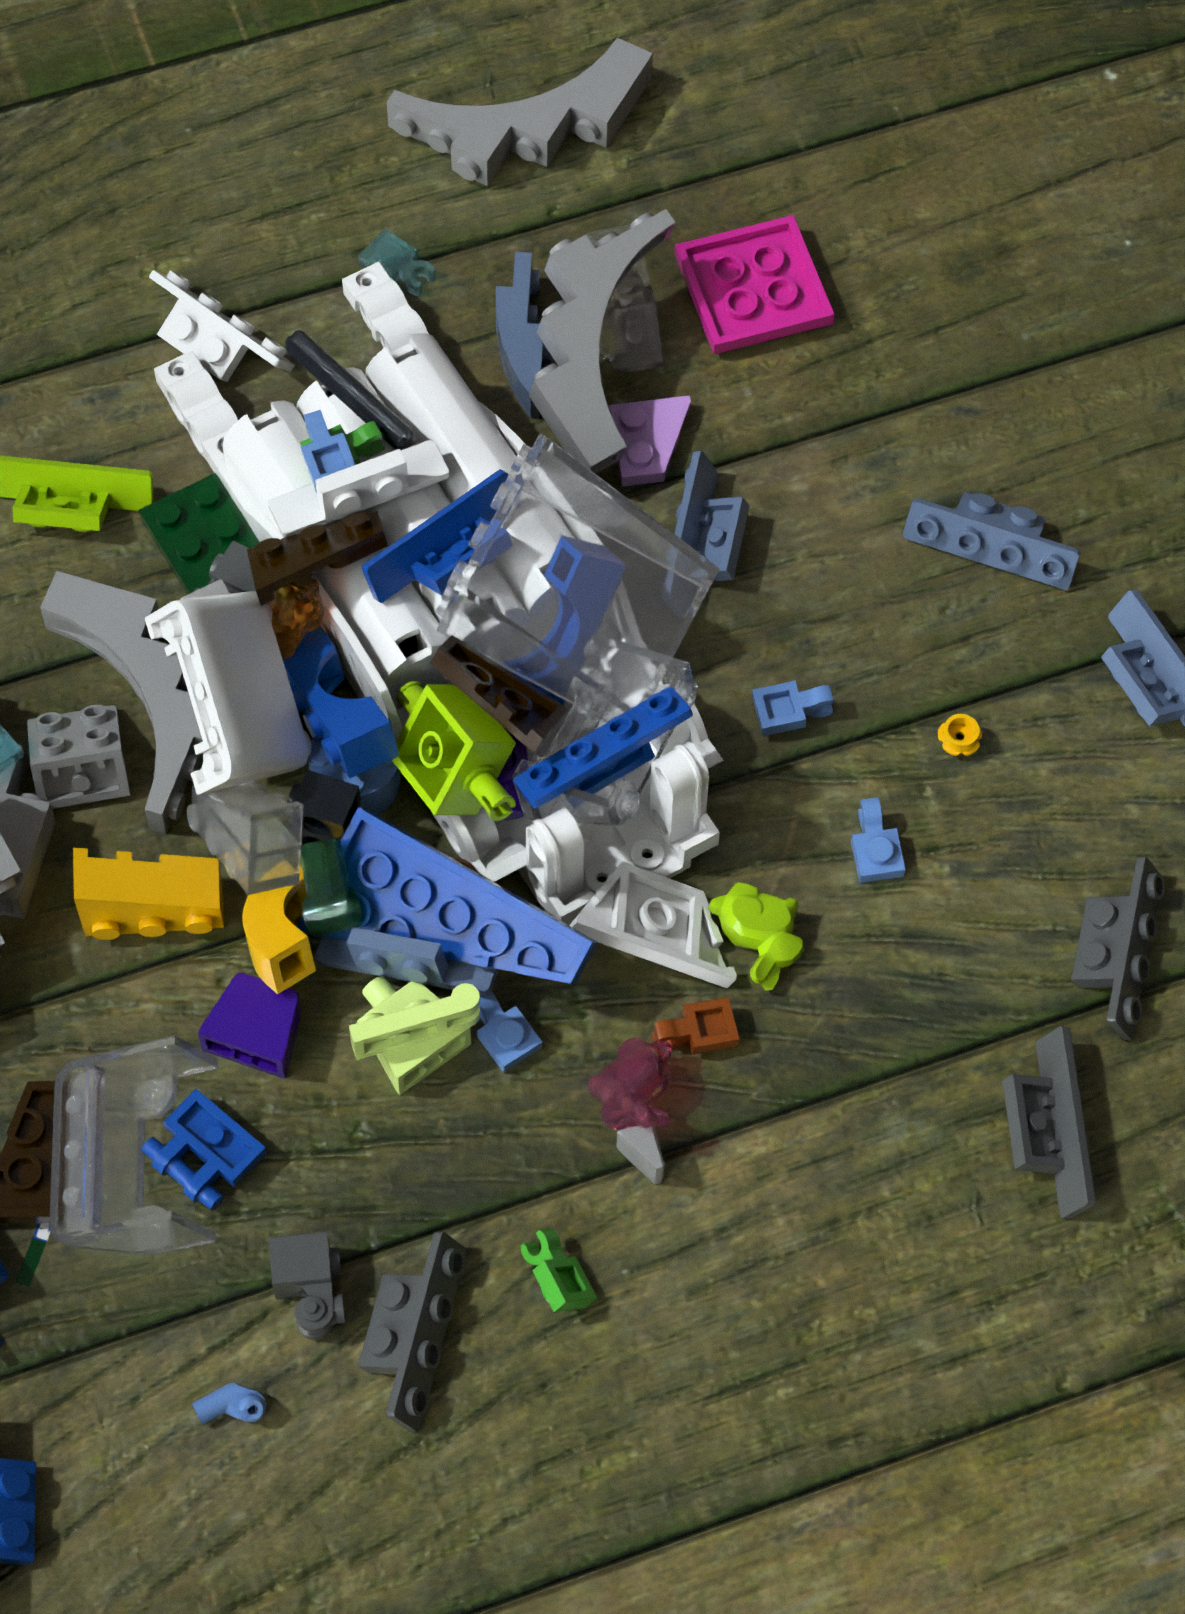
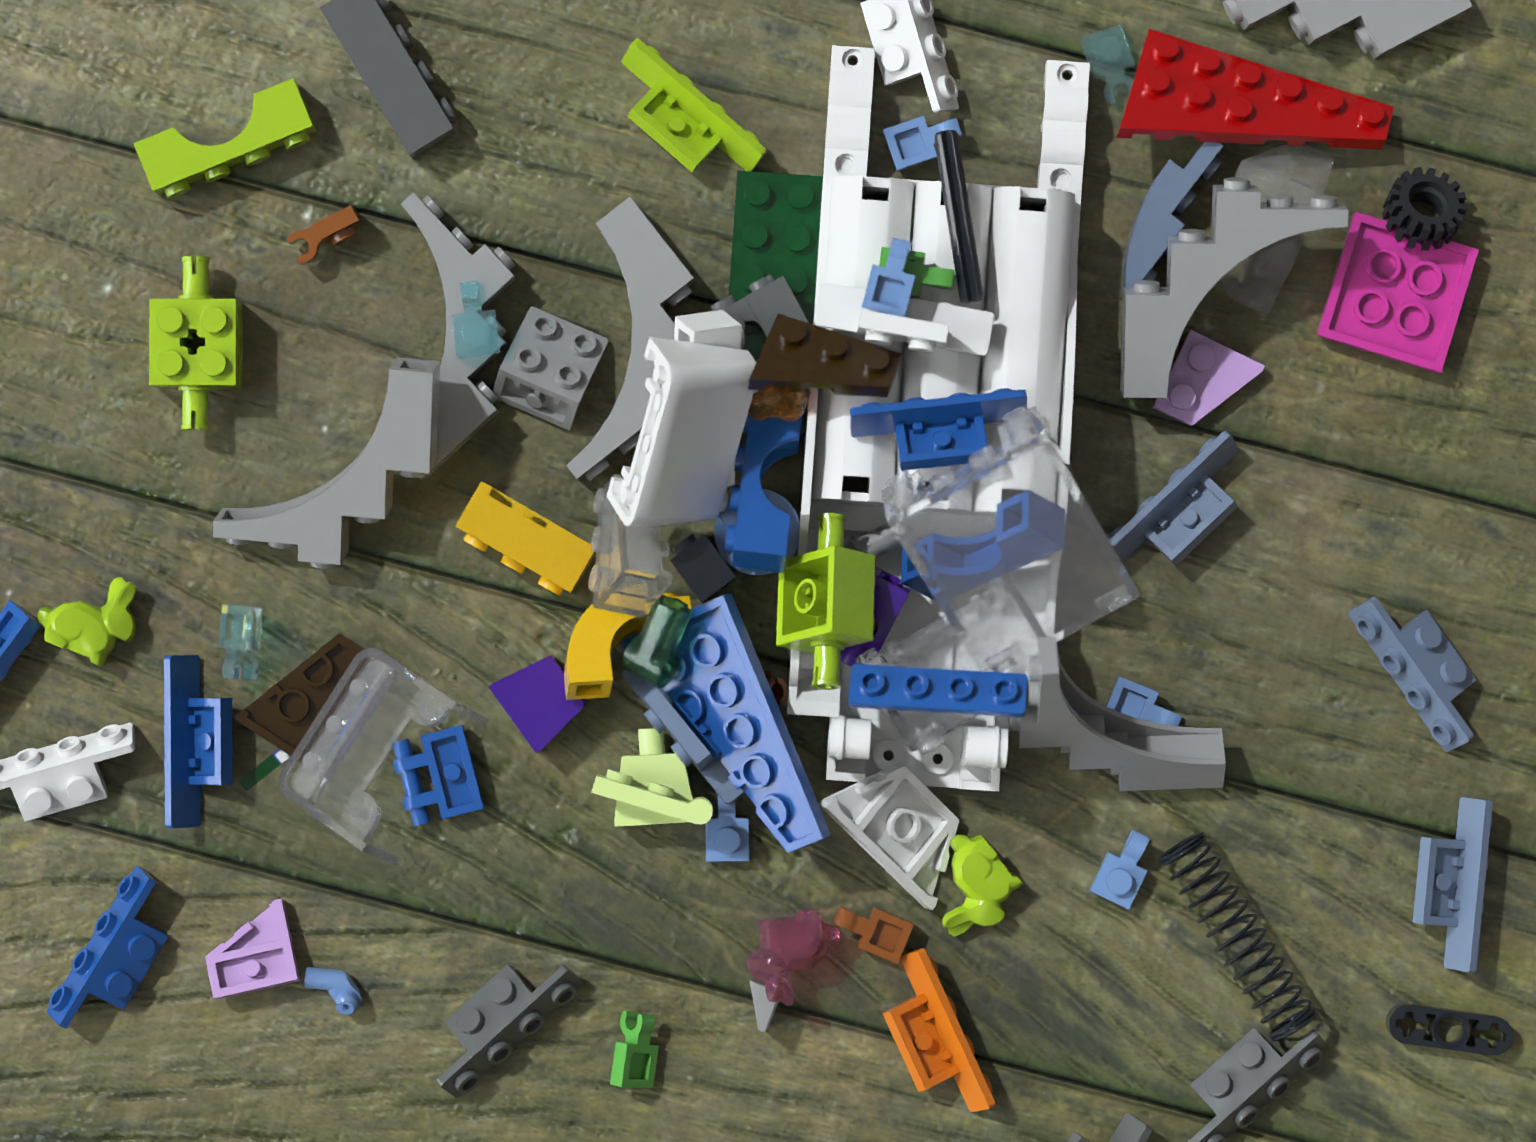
camera: 30 degrees right, 25 degrees up
dark grey brick [269,1232,345,1340] -> none
dark brown wing [430,635,568,753] -> none
yellow plate [938,714,982,756] -> none
none -> lavender wing [205,899,300,1000]
none -> orange bracket [882,948,996,1112]
none -> medium blue plate [883,116,962,172]
none -> light grey arch [1008,637,1226,791]
none -> red wing [1116,29,1394,150]
none -> black piece [1158,831,1319,1042]
none -> black tyre [1382,167,1468,251]

